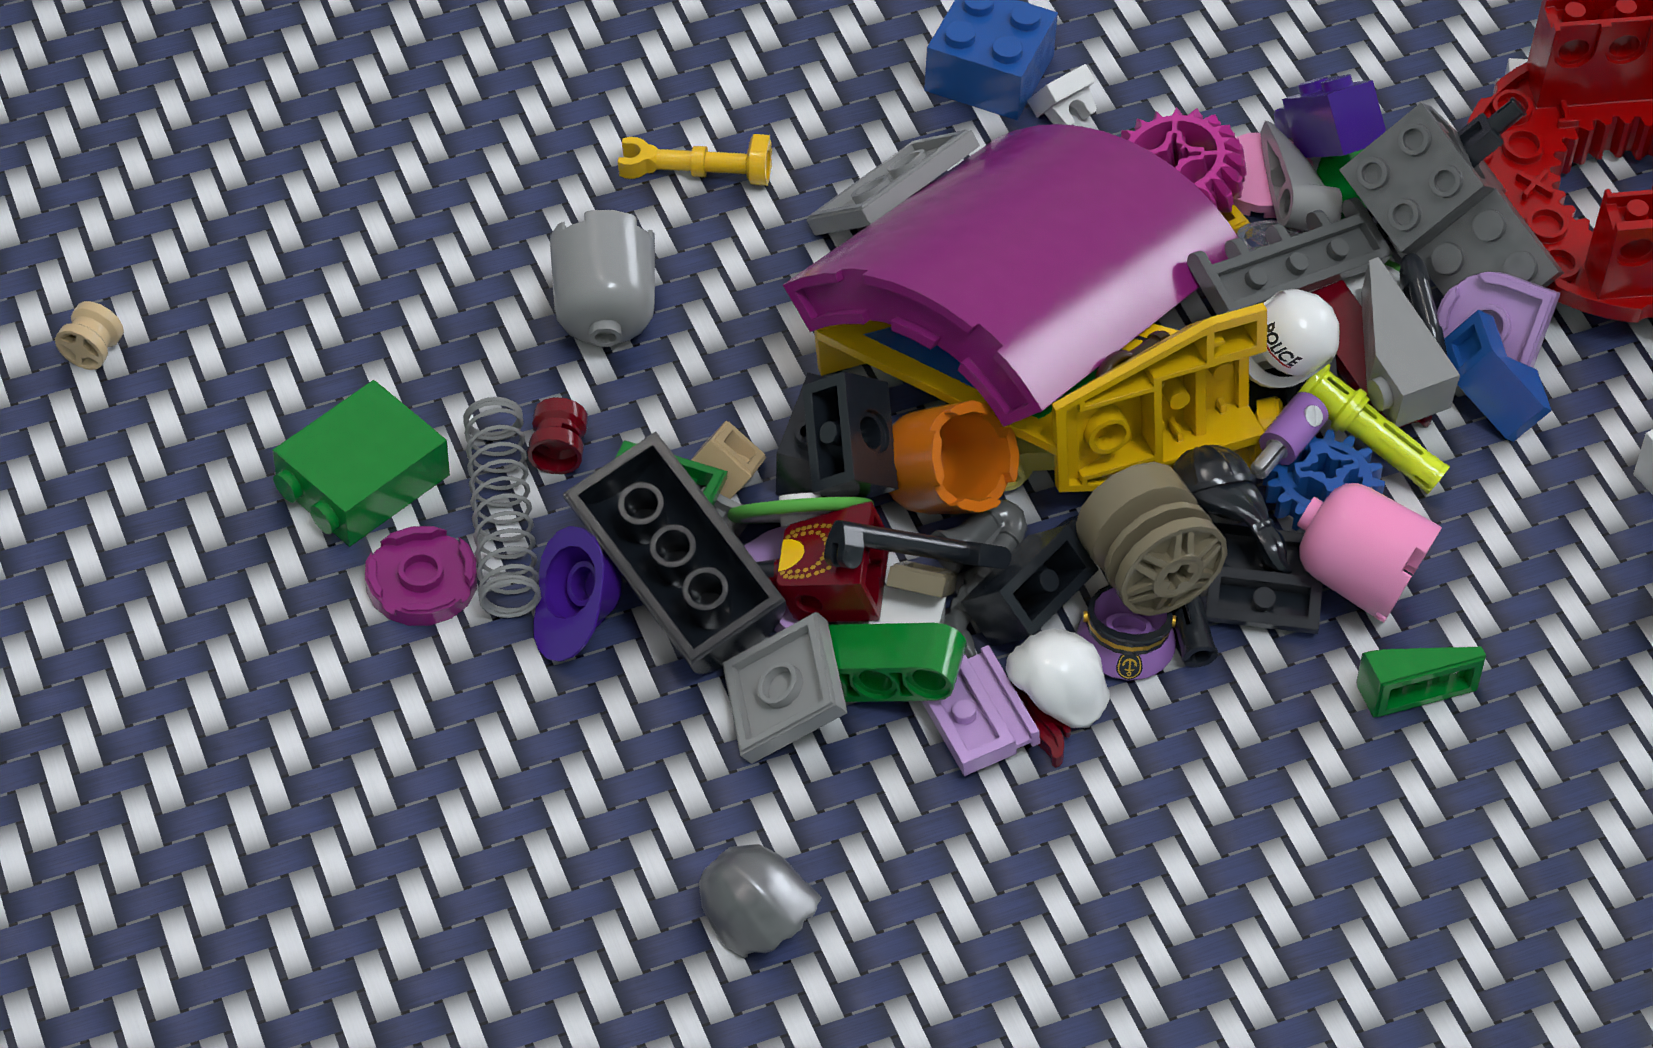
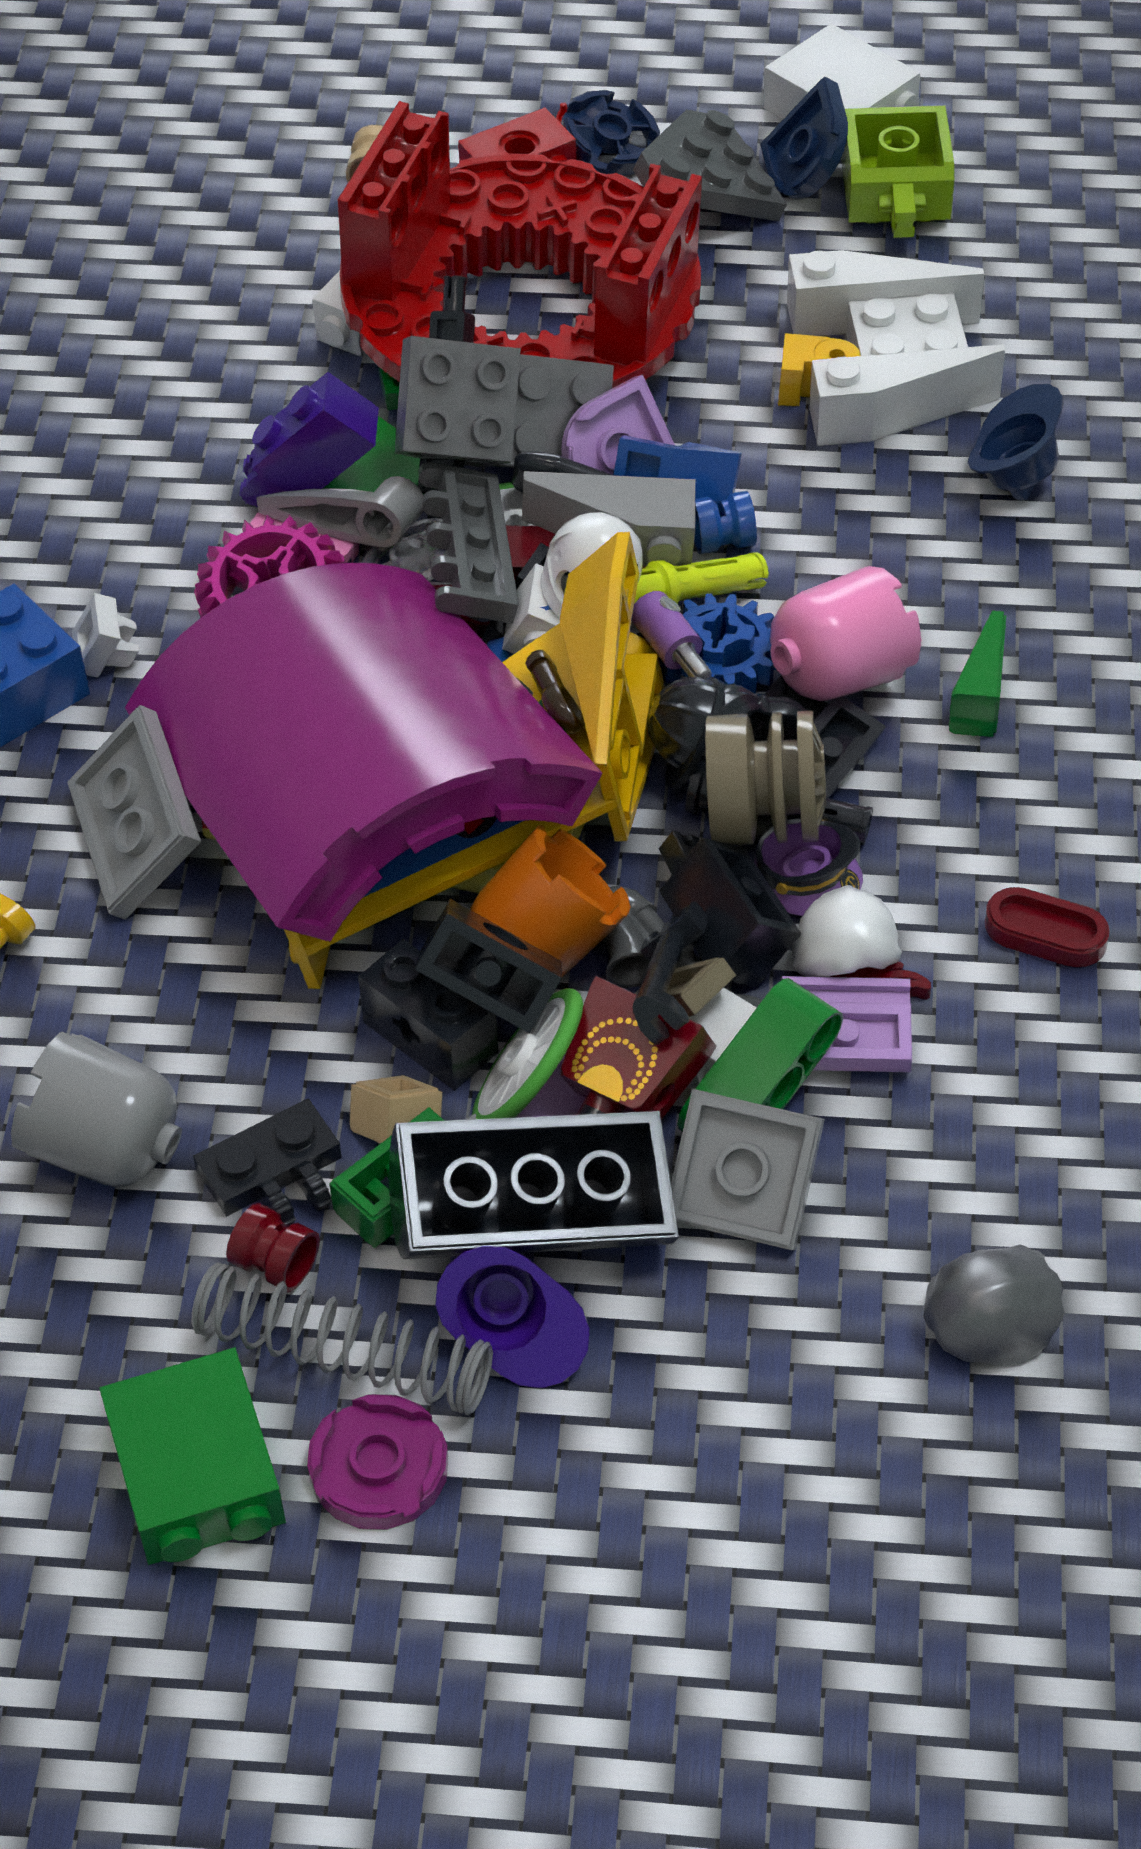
camera: 60 degrees left, 0 degrees up
none -> black hinge [193,1098,342,1226]
none -> blue wheel [694,491,757,554]
none -> dark red tile [985,887,1109,967]

